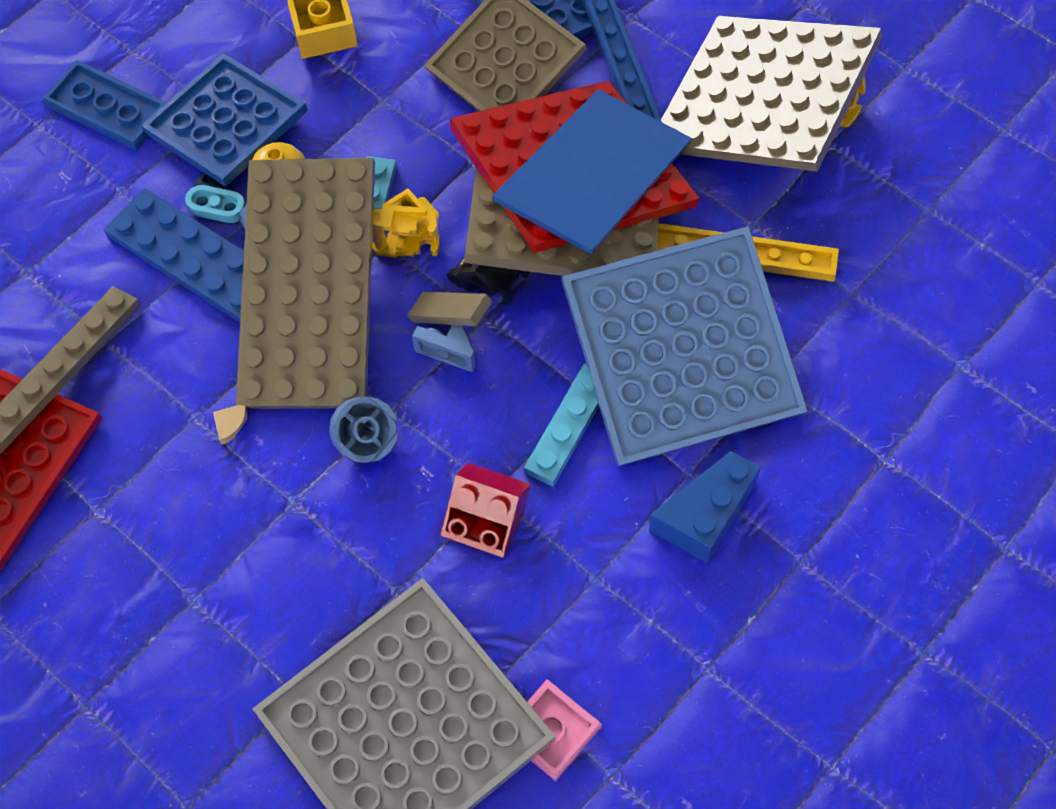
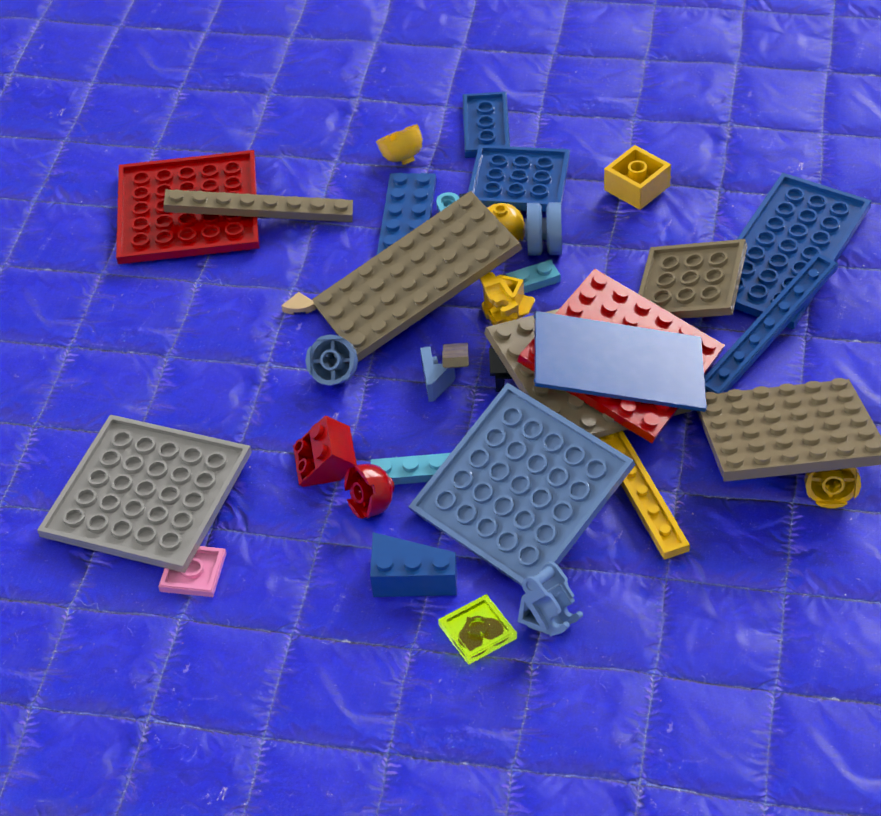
camera: 60 degrees right, 15 degrees down
none -> red cylinder [344,464,394,519]
none -> yellow cylinder [376,124,423,165]
none -> clear neon green tile [438,594,517,665]
none -> medium blue piece [518,562,583,636]
none -> medium blue wheel [525,202,562,256]

